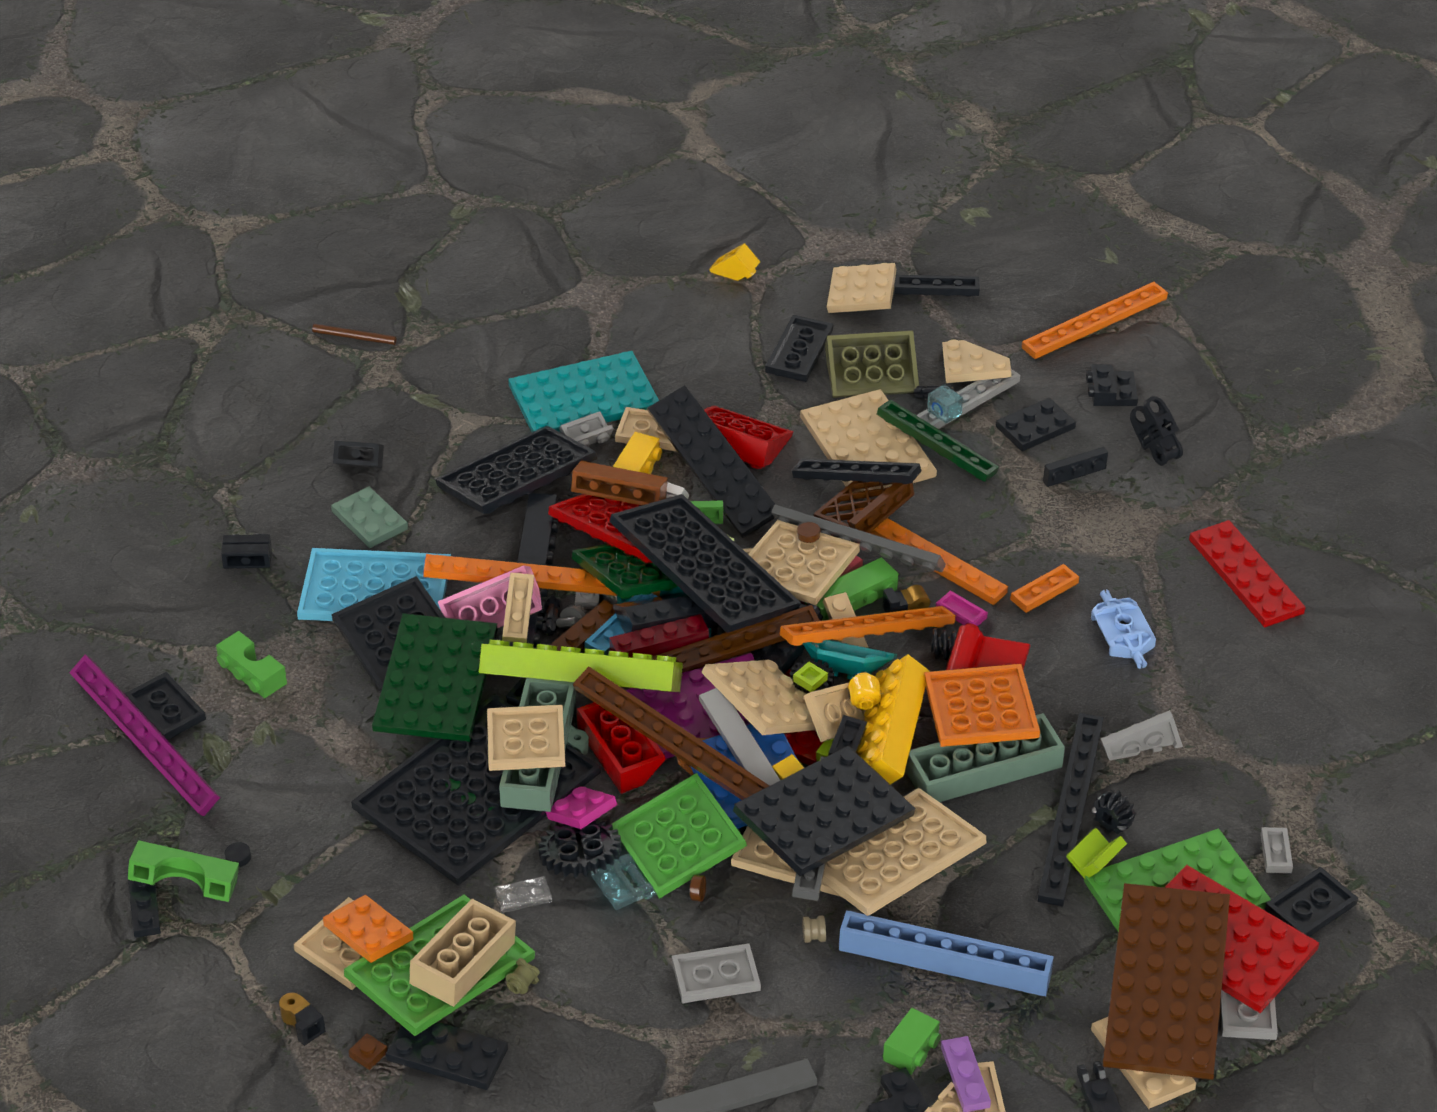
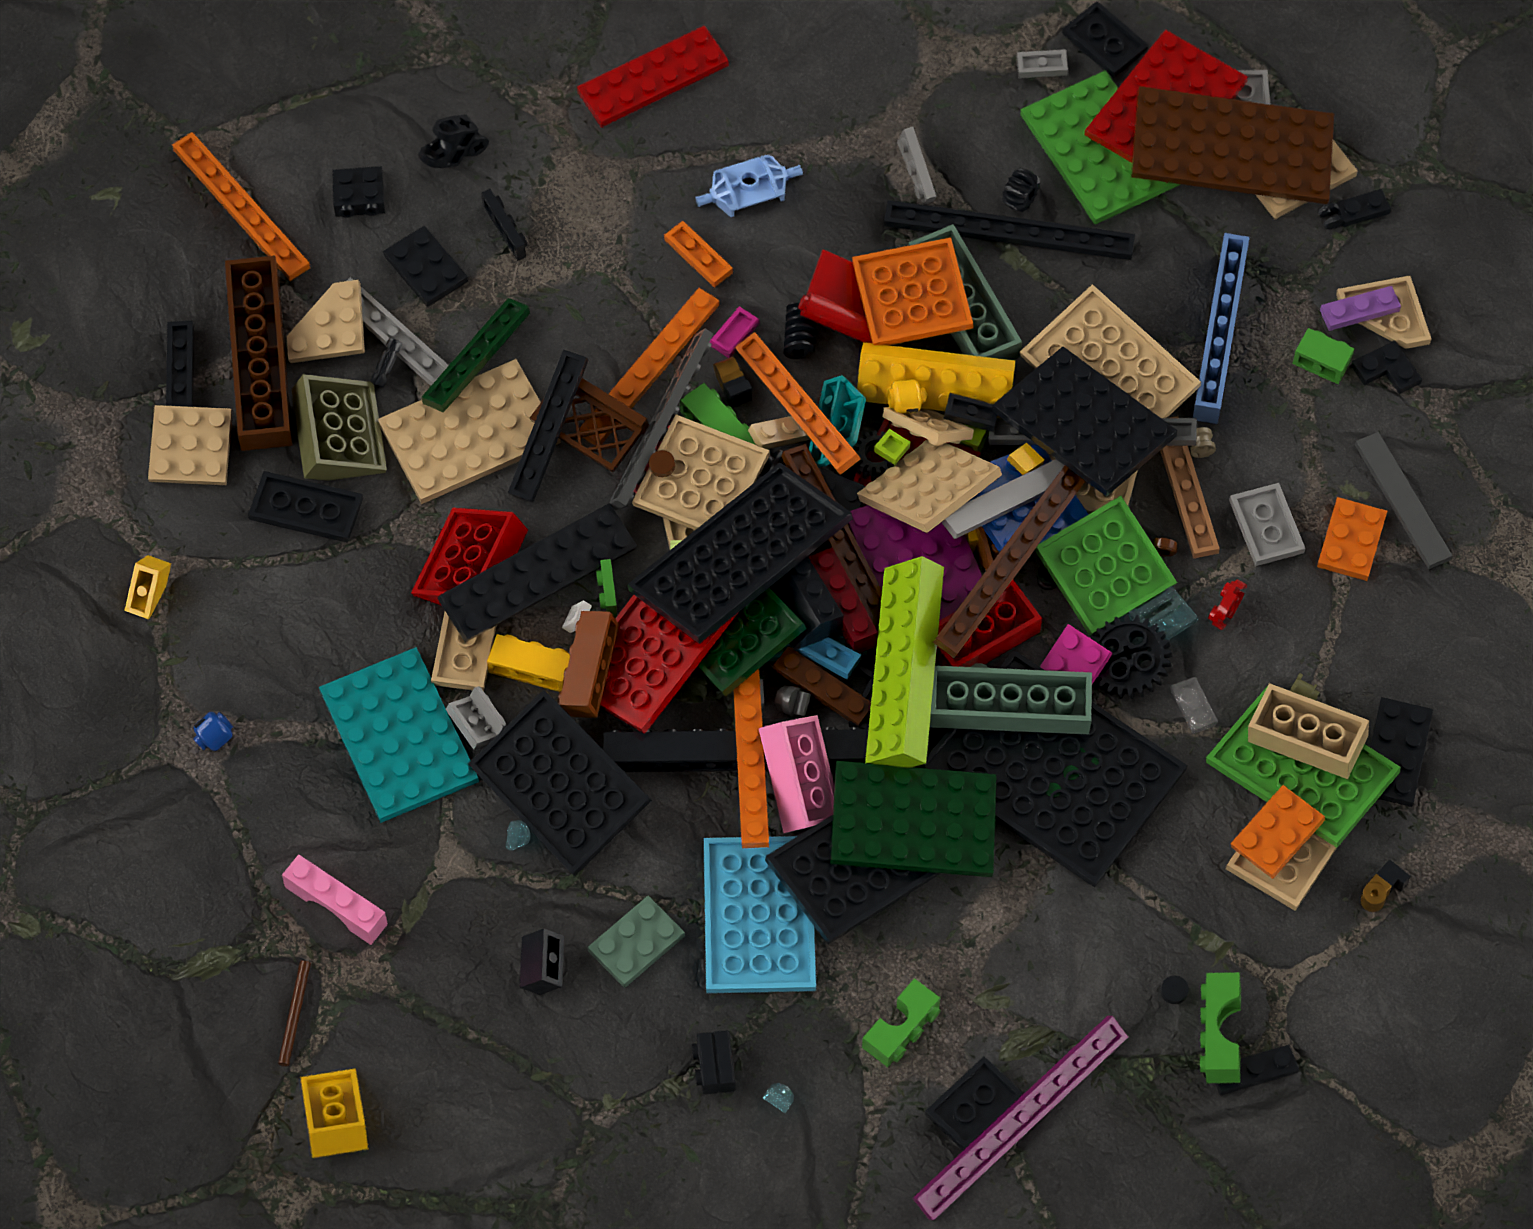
camera: 95 degrees left, 20 degrees up
reddish brown plate [348,1033,387,1070] -> none
tan plate [487,705,565,771] -> none
tan plate [502,572,534,643] -> none
clear light blue brick [927,385,963,423] -> none
lime panel [1066,828,1127,879] -> none
none -> blue head [193,712,233,751]
none -> reddish brown brick [225,256,293,451]
none -> bright pink arch [282,855,388,945]
none -> yellow slope [300,1069,368,1158]
none -> clear light blue plate [505,820,530,850]
none -> clear light blue plate [762,1083,794,1113]
none -> medium nougat plate [1160,416,1220,559]
none -> red plate [1208,579,1247,630]
none -> orange plate [1317,497,1387,581]

